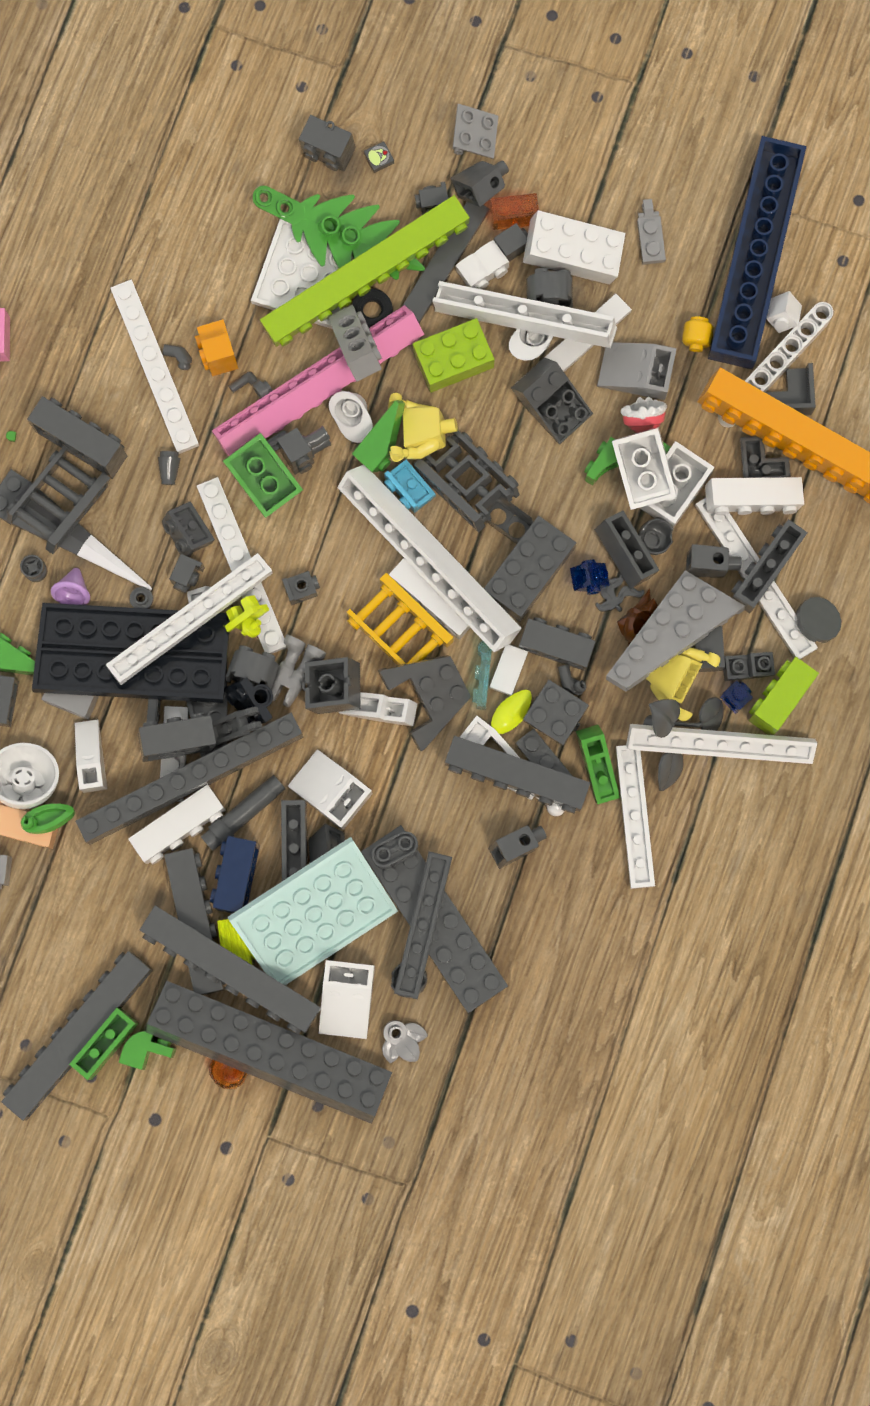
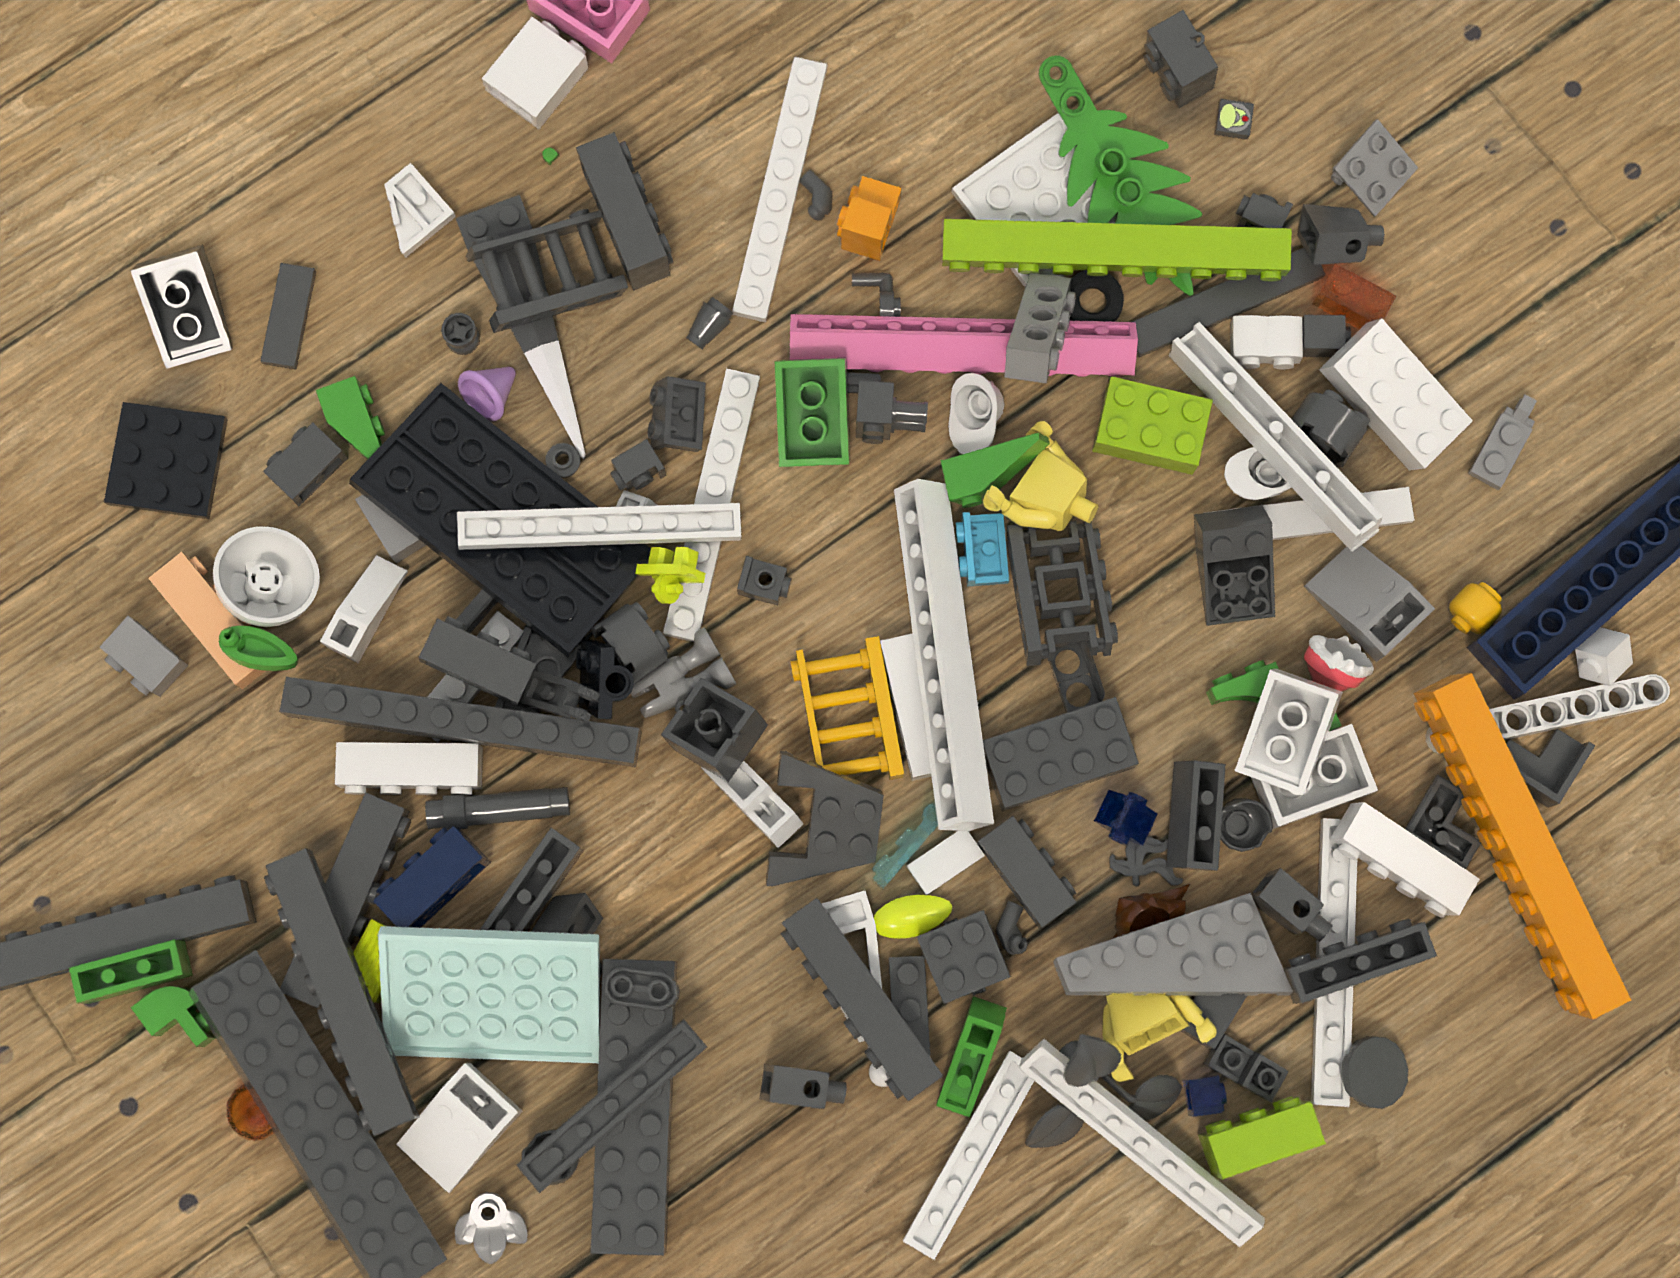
camera: 30 degrees right, 0 degrees up
white slope [288,749,373,830] -> none

